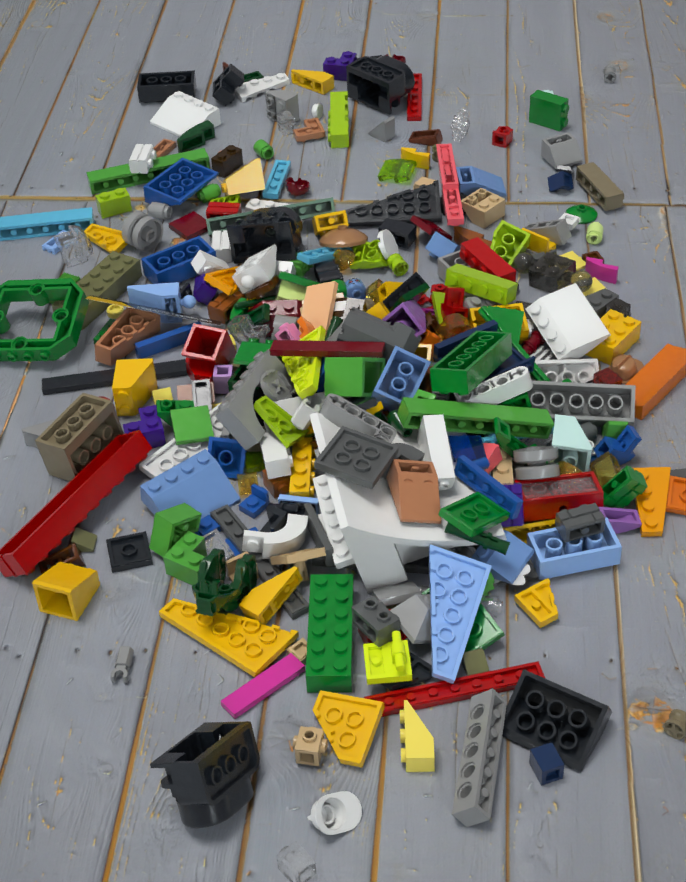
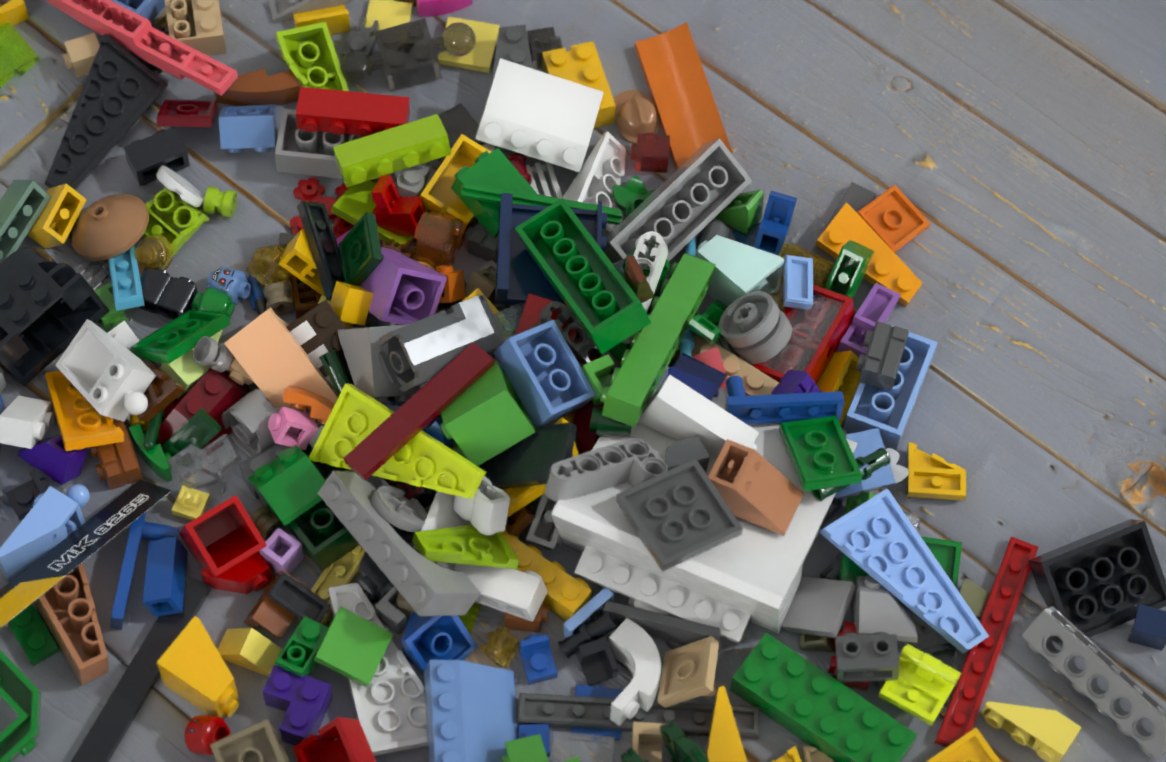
camera: 60 degrees left, 20 degrees up
none -> blue brick [143,537,188,617]
none -> light grey wheel [193,336,233,372]
none -> slope [623,255,654,303]
none -> light blue tile [783,255,813,310]

